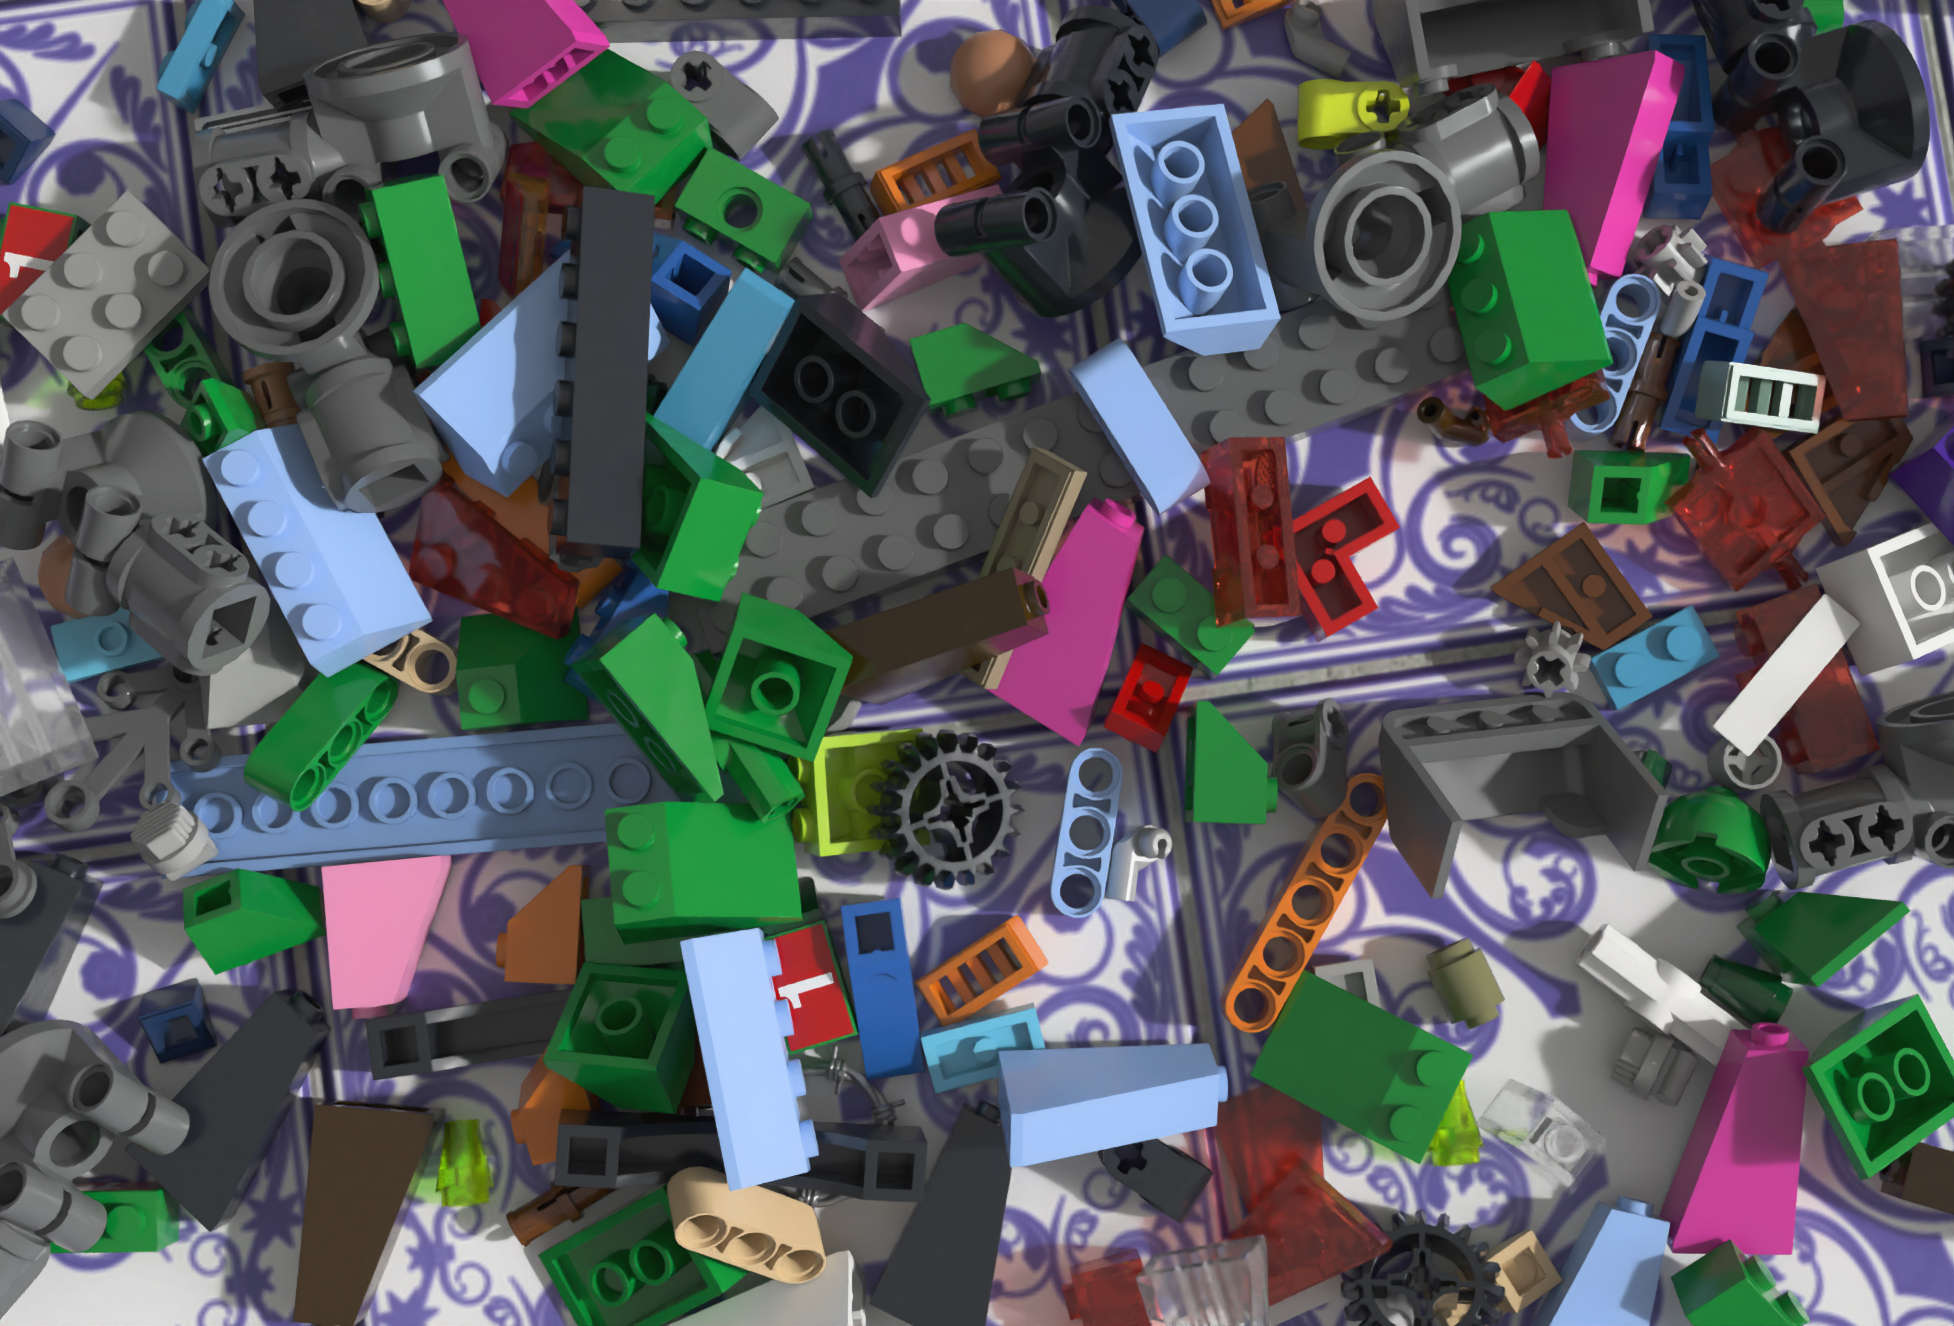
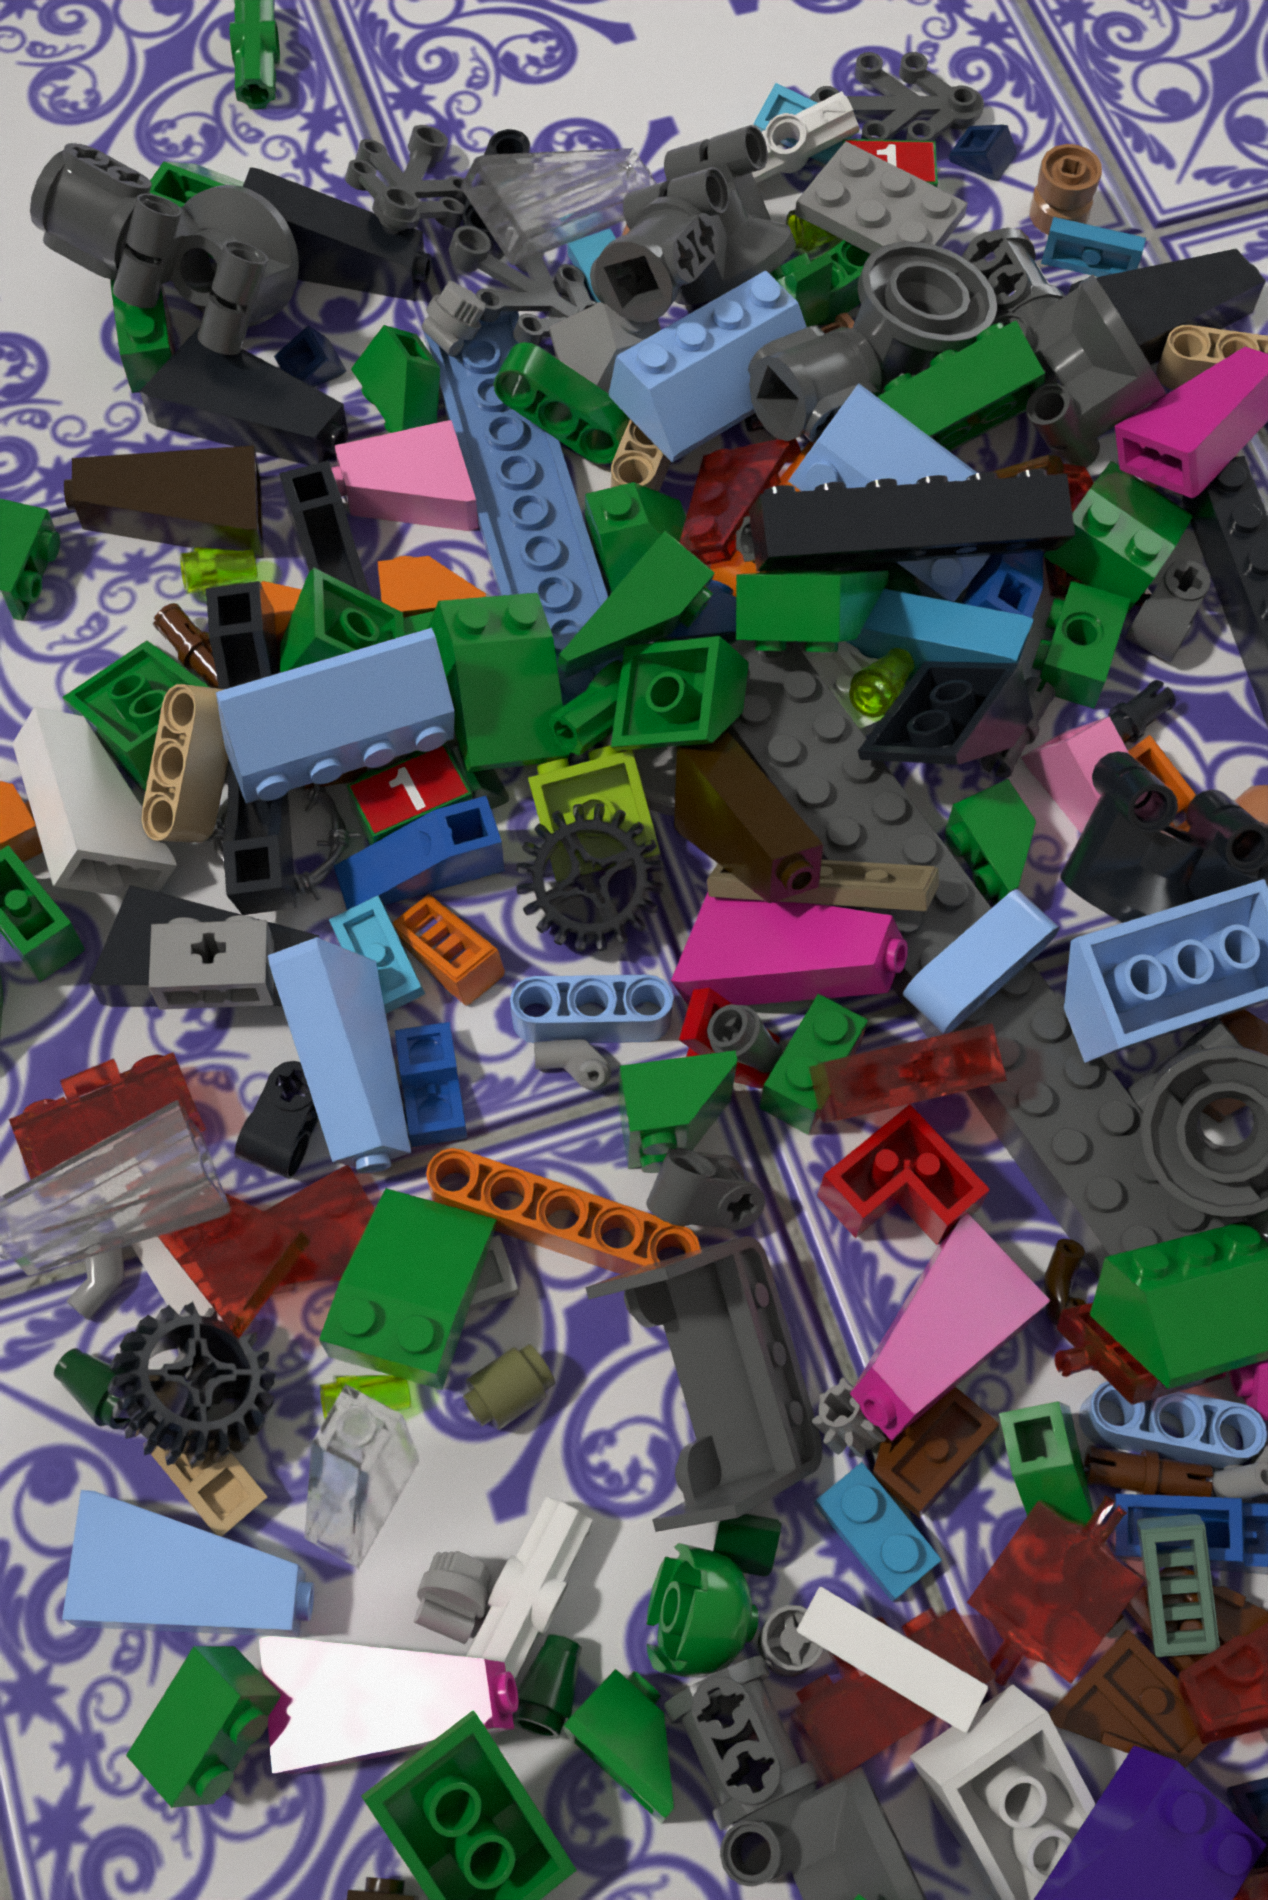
camera: 80 degrees right, 20 degrees down
none -> light grey brick [149,915,274,1010]
none -> blue slope [394,1022,467,1147]
none -> dark grey cone [707,1004,782,1073]
none -> clear neon green cone [849,648,914,718]
none -> dark pink slope [850,1213,1050,1441]
none -> medium nougat wheel [1029,144,1102,235]

